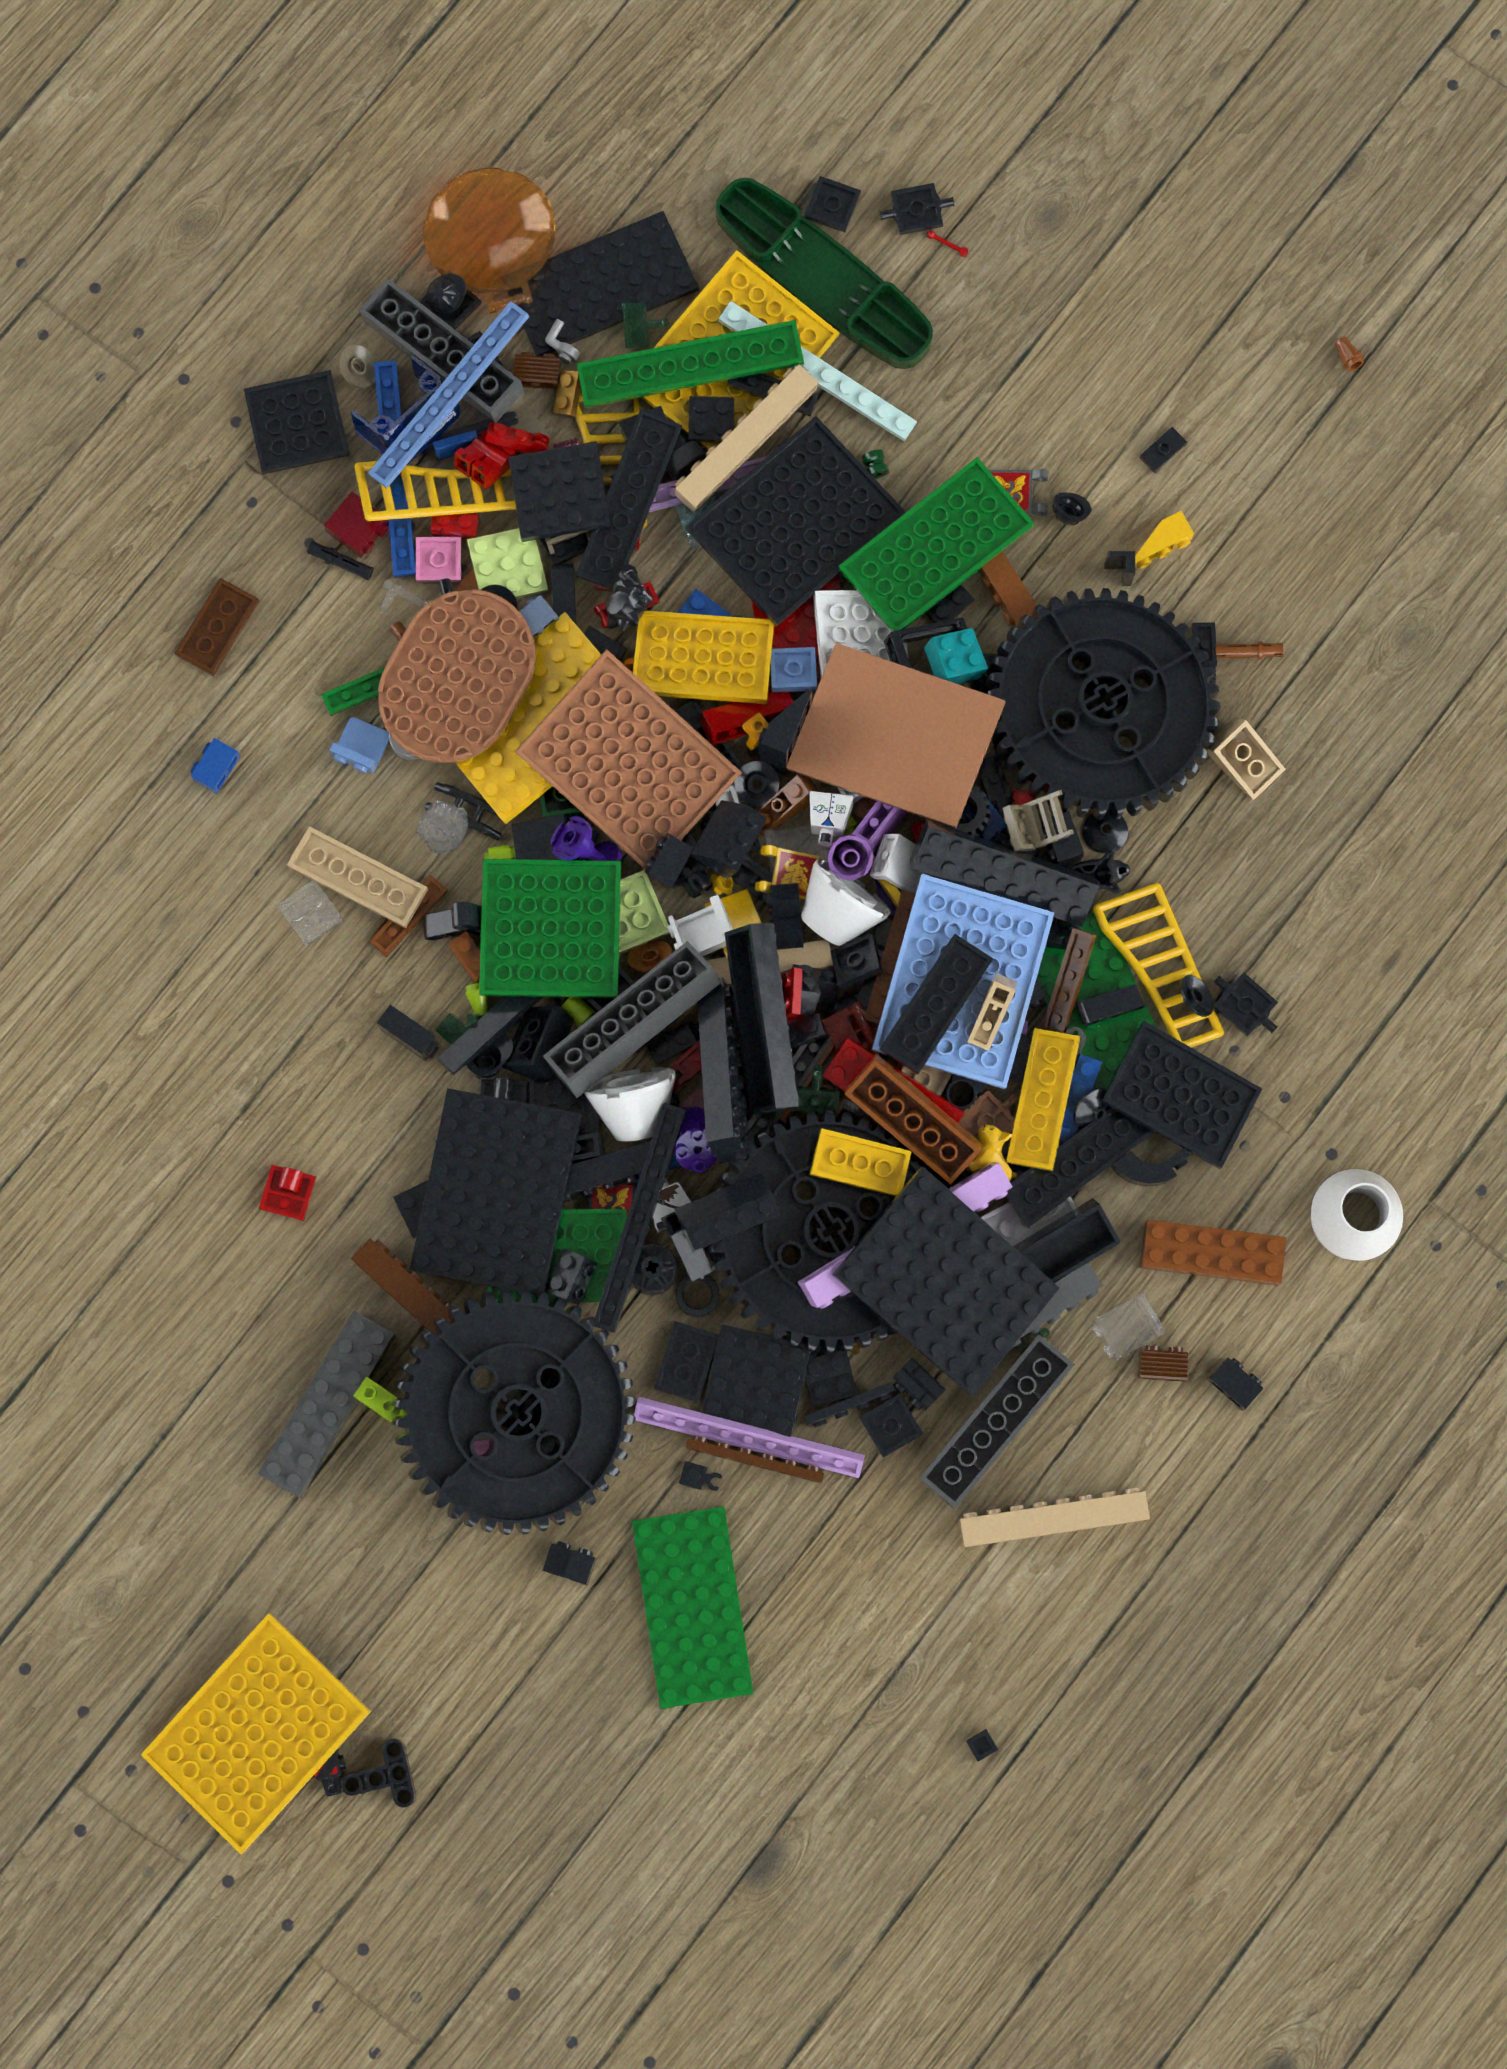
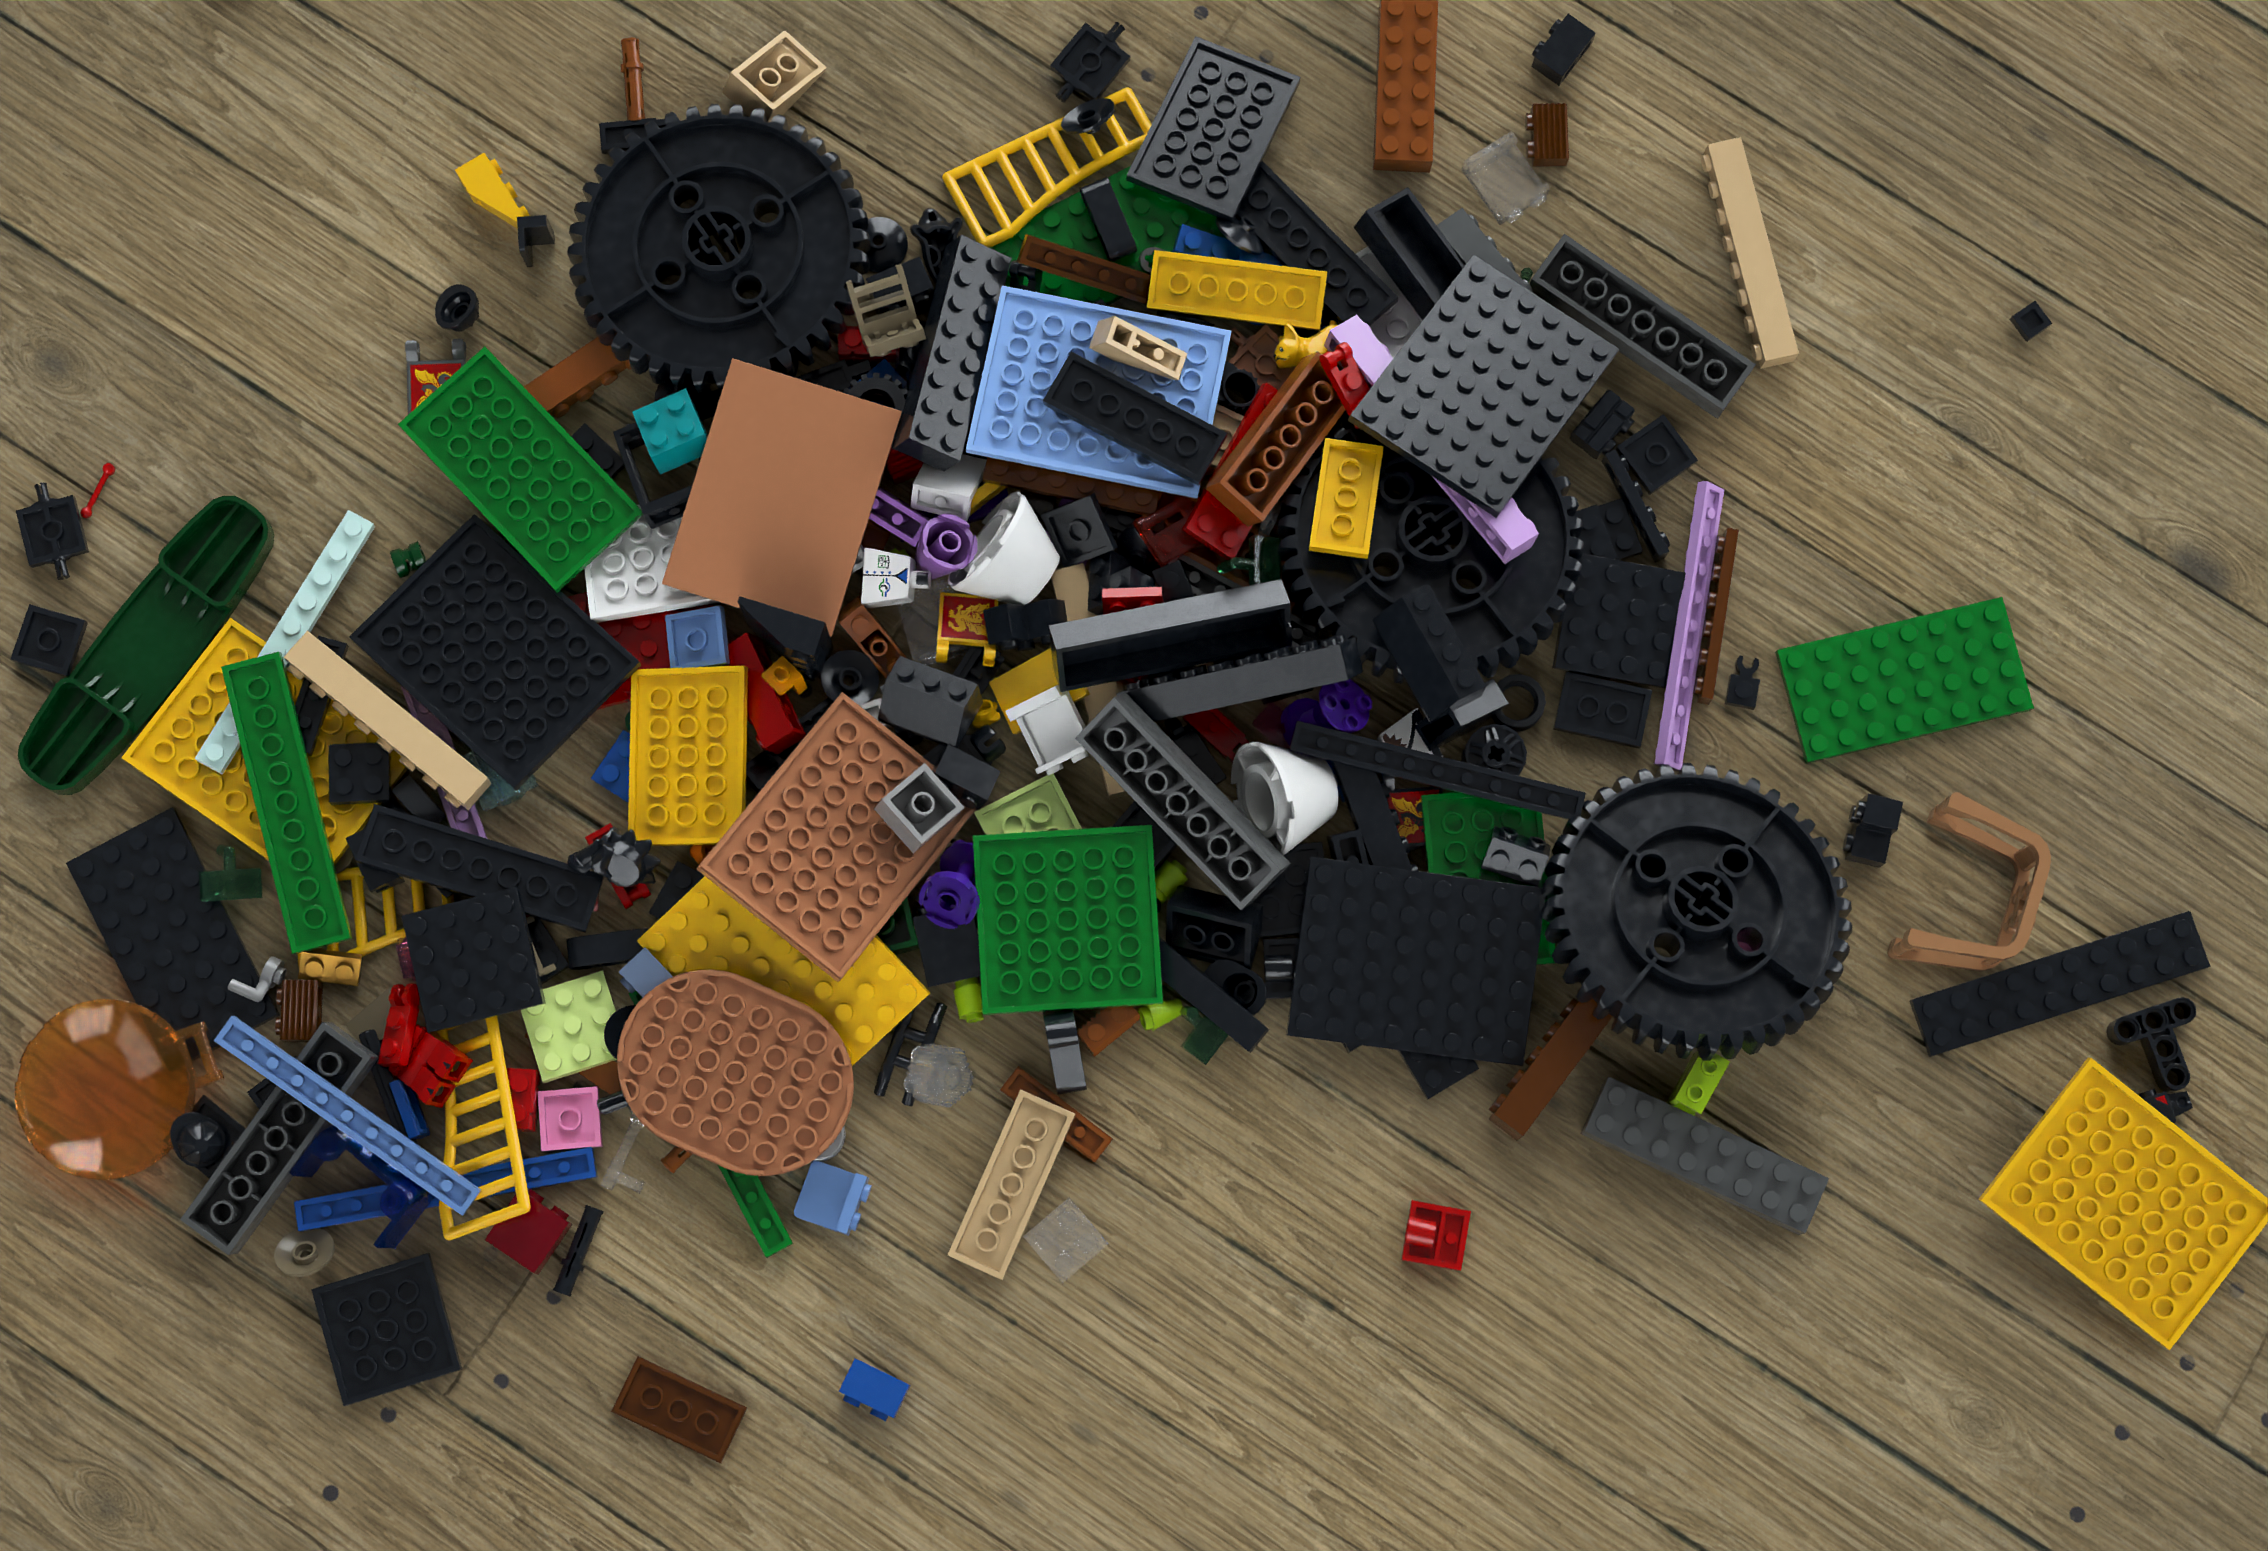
camera: 95 degrees left, 0 degrees up
black brick [377,1005,439,1062] -> none
dark orange dish [627,940,672,972] -> none
black arch [1111,1148,1190,1186] -> none
black plate [1139,427,1188,473] -> none
none -> light grey brick [874,763,964,854]
none -> red plate [1319,342,1370,429]
none -> medium nougat windscreen [1887,792,2051,972]
none -> black plate [1909,911,2211,1057]

